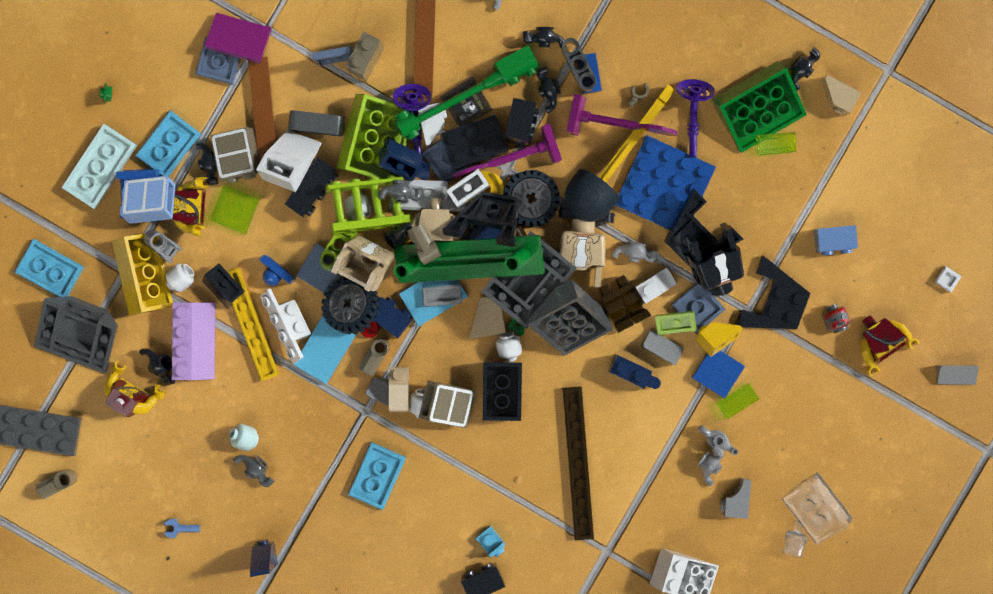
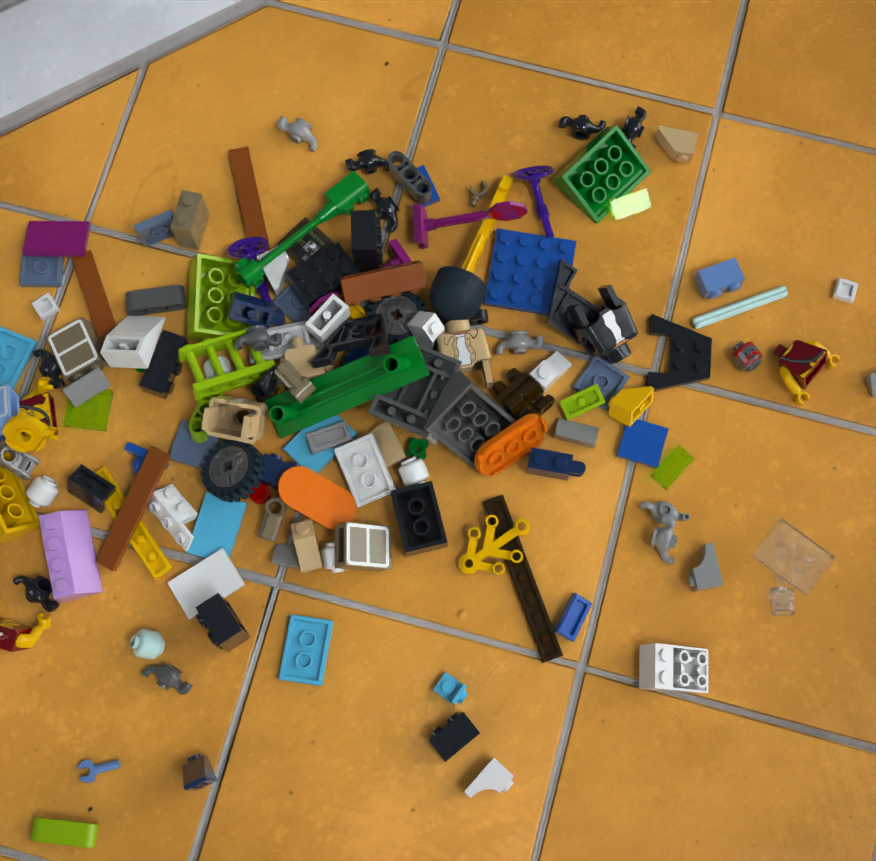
camera: 15 degrees left, 15 degrees down
none -> yellow plate [2,412,48,453]
none -> lime beam [30,817,99,848]
none -> white tile [31,293,61,321]
none -> light grey slope [63,367,111,407]
none -> dark orange tile [96,446,172,571]
none -> white tile [168,548,246,620]
none -> black brick [195,593,251,652]
none -> orange tile [277,466,357,530]
none -> white tile [334,433,396,508]
none -> dark orange brick [339,260,427,306]
none -> white slope [407,311,445,350]
none -> yellow plant [459,515,531,576]
none -> orange tile [474,414,548,476]
none -> blue tile [554,593,593,642]
none -> black piece [558,115,606,140]
none -> light aqua axle [692,286,788,329]

